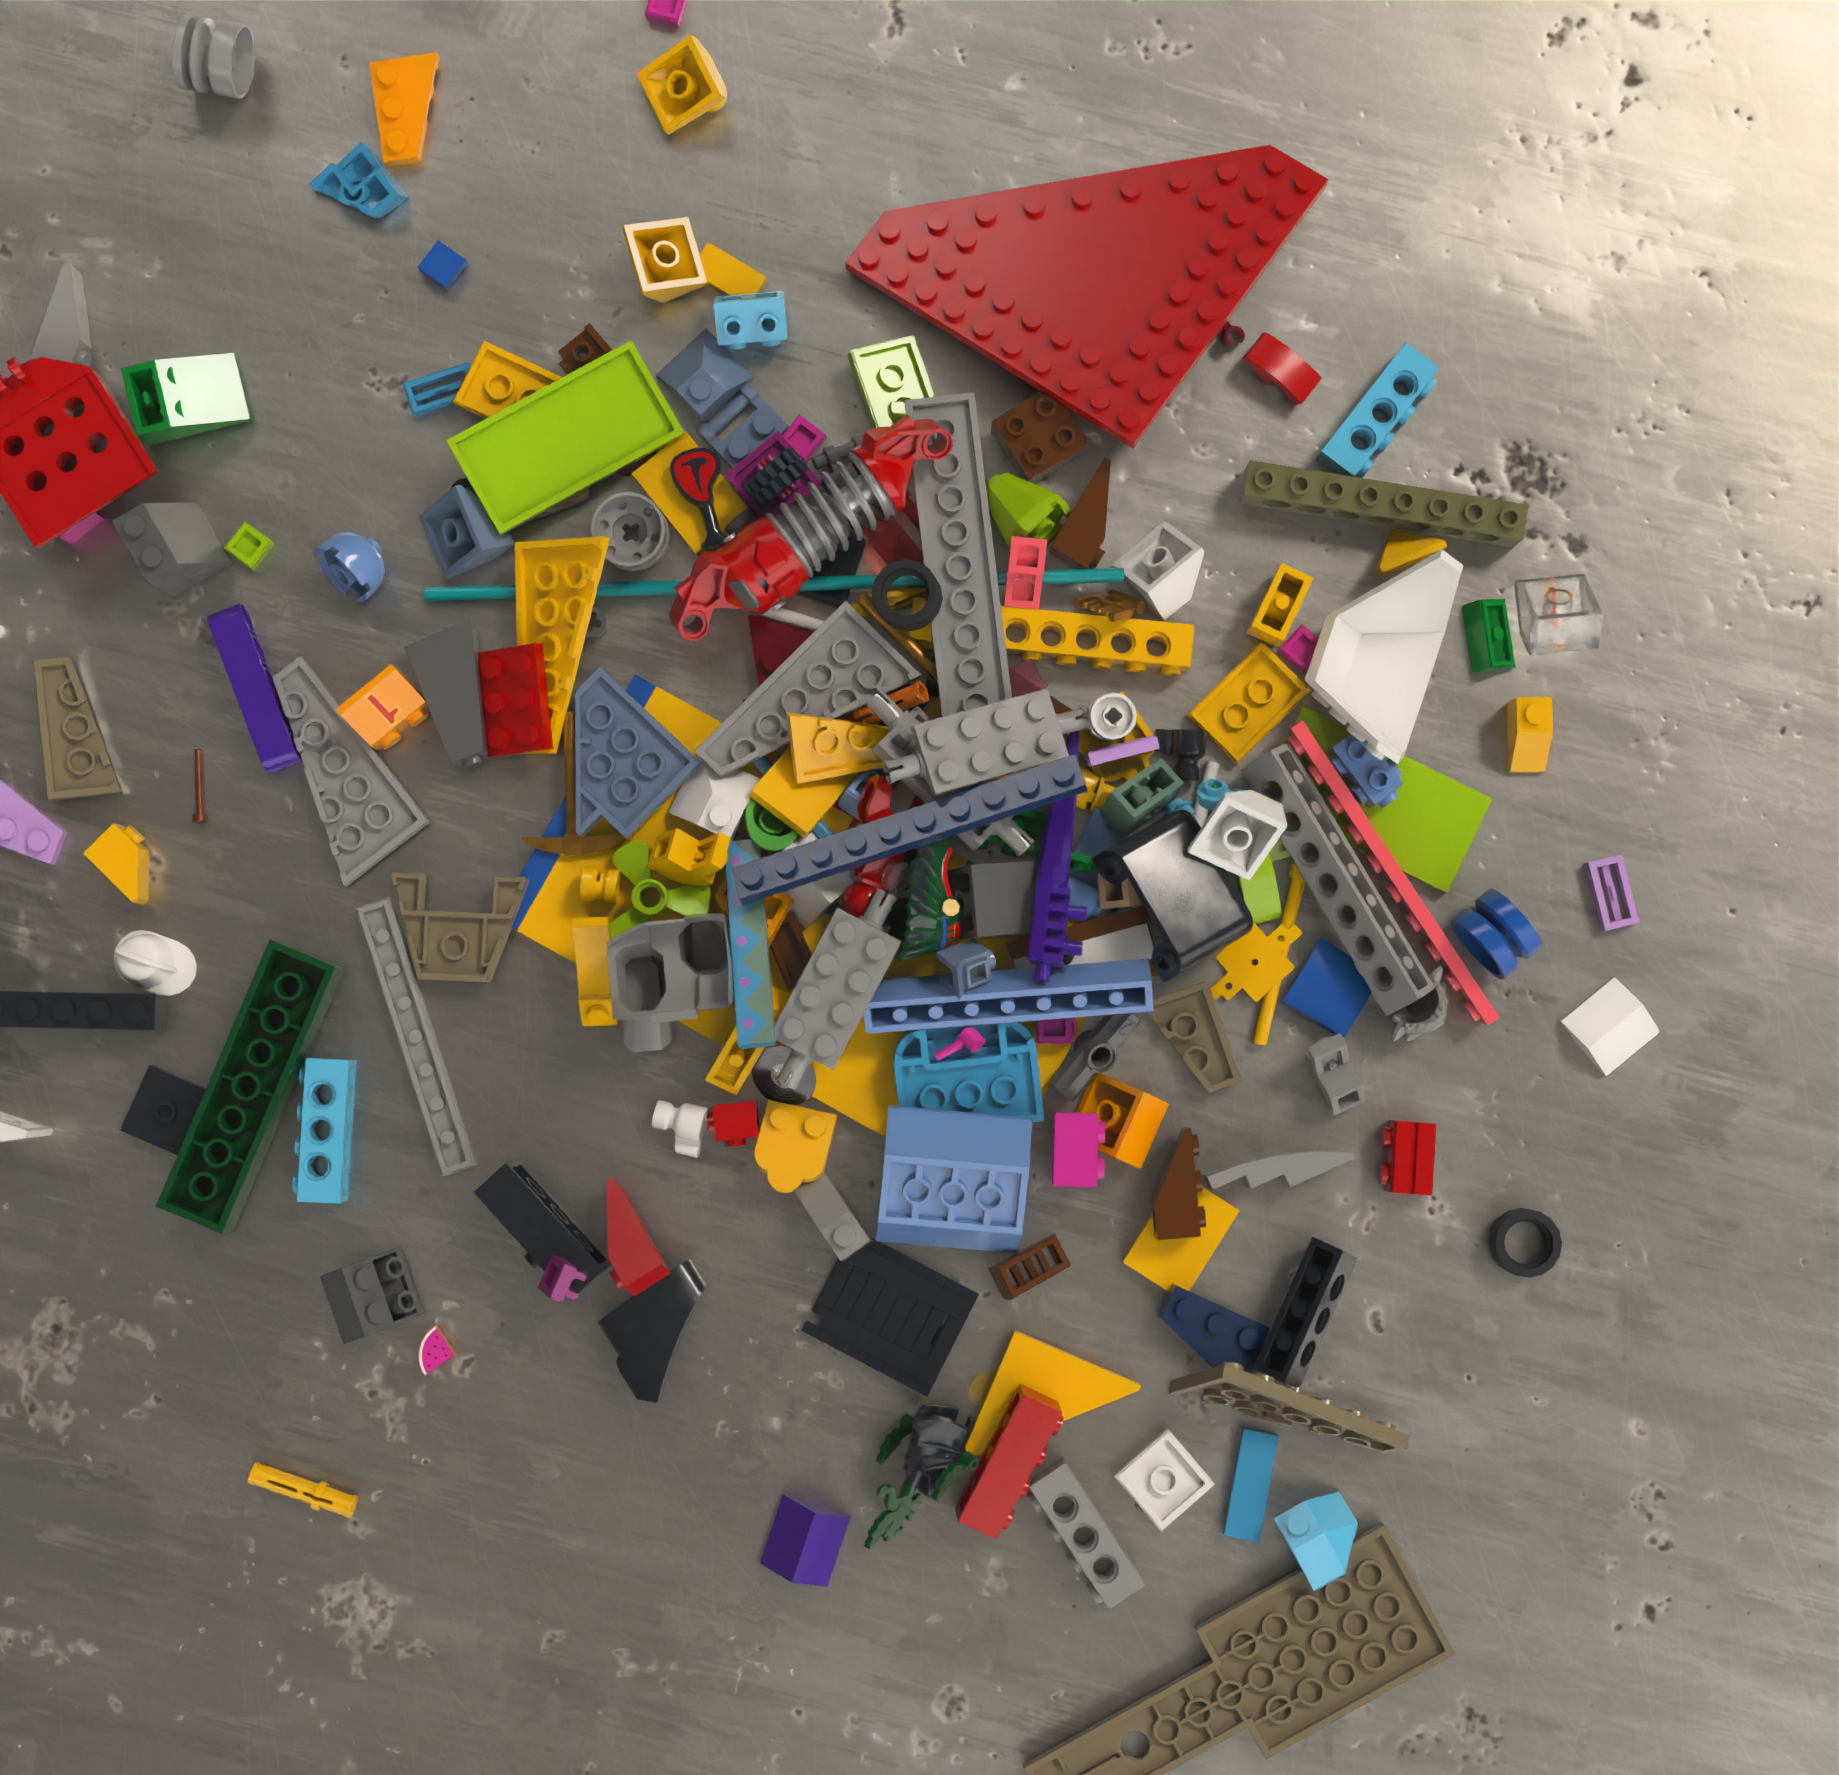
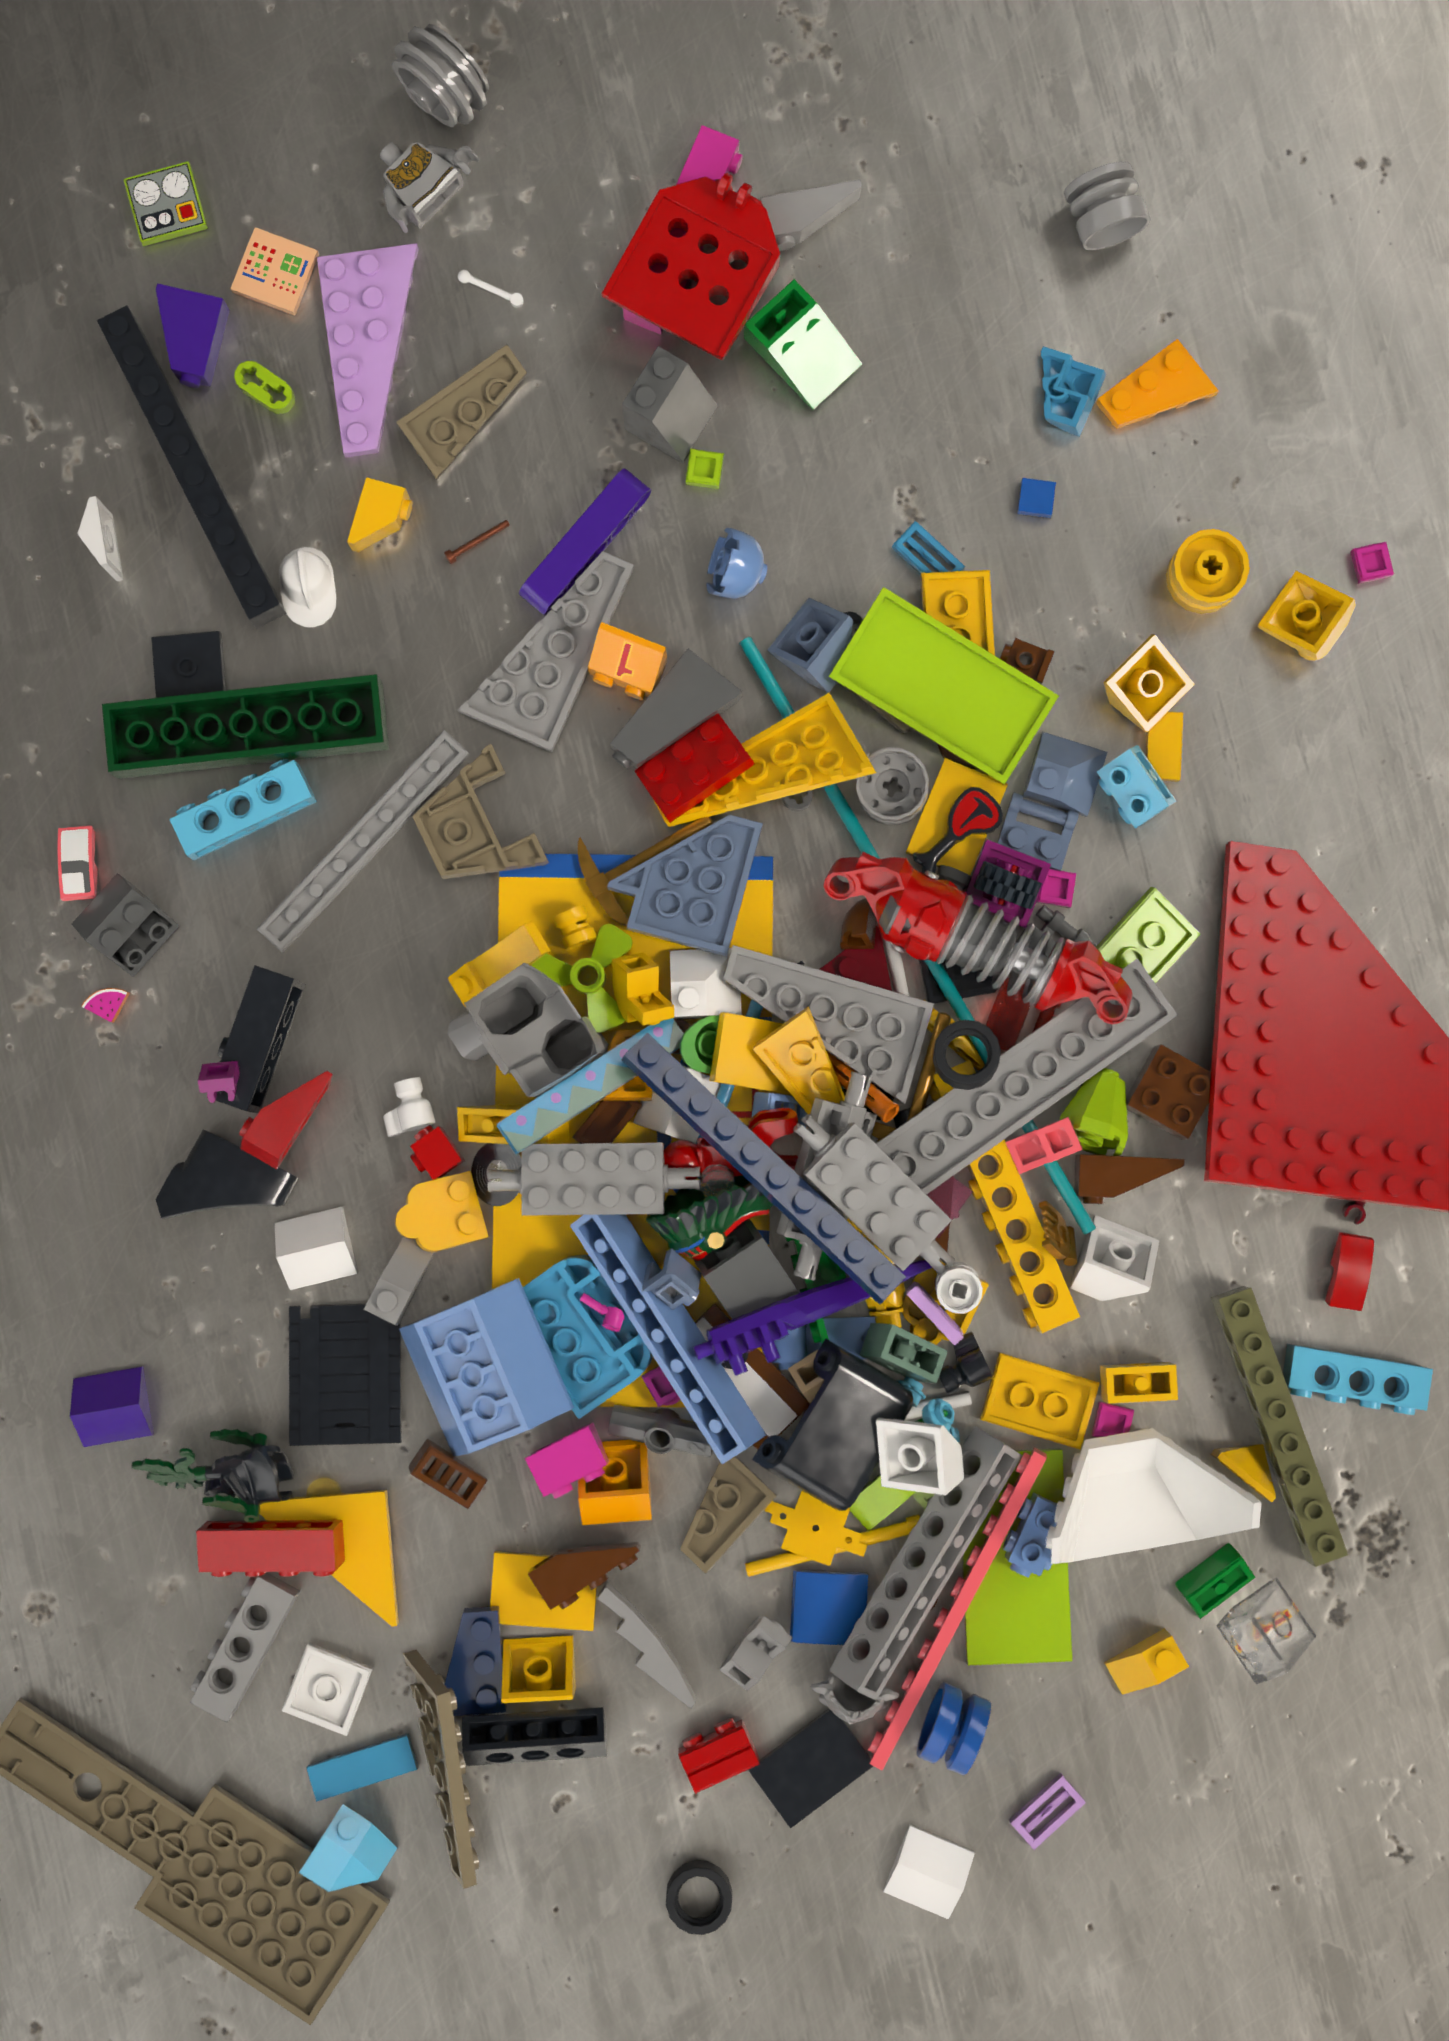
camera: 60 degrees right, 0 degrees up
none -> slope [58,826,98,901]
none -> white slope [274,1207,358,1290]
none -> yellow slope [501,1636,576,1703]
none -> black tile [749,1708,873,1829]
none -> reddish brown brick [840,898,877,949]
none -> yellow wheel [1166,529,1250,614]

